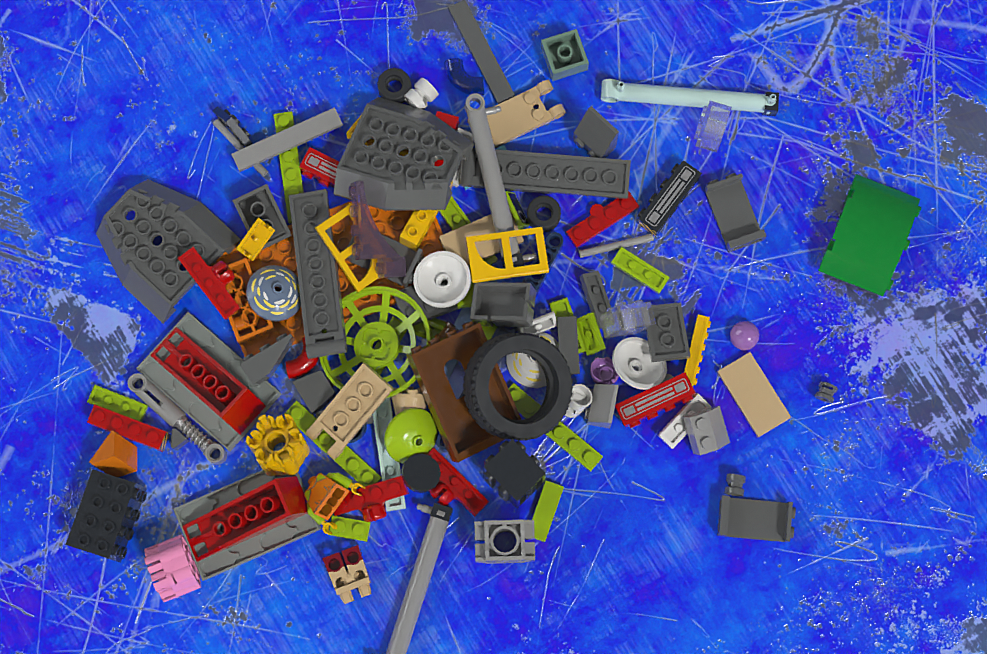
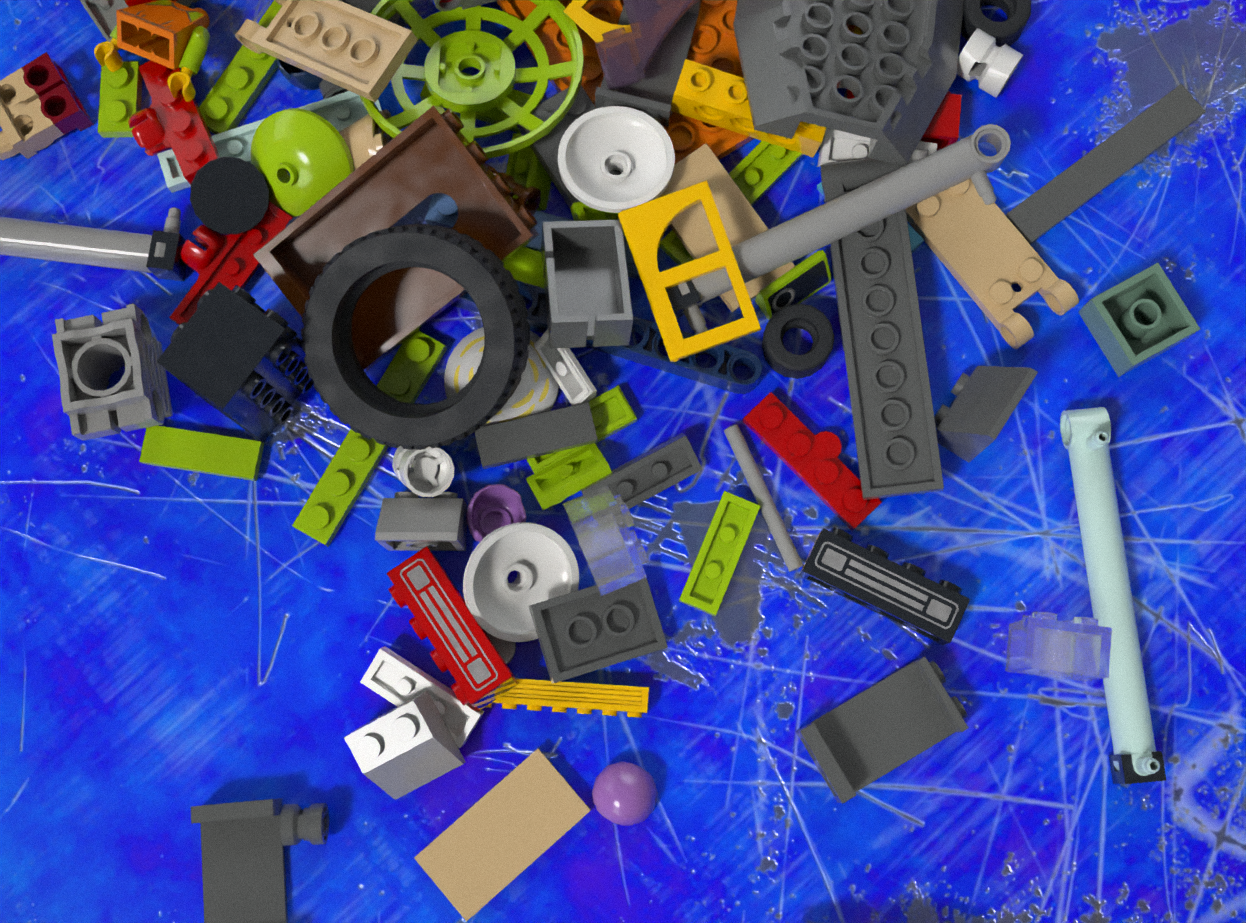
camera: 80 degrees right, 0 degrees up
clear blue cylinder [444,58,484,96] -> none

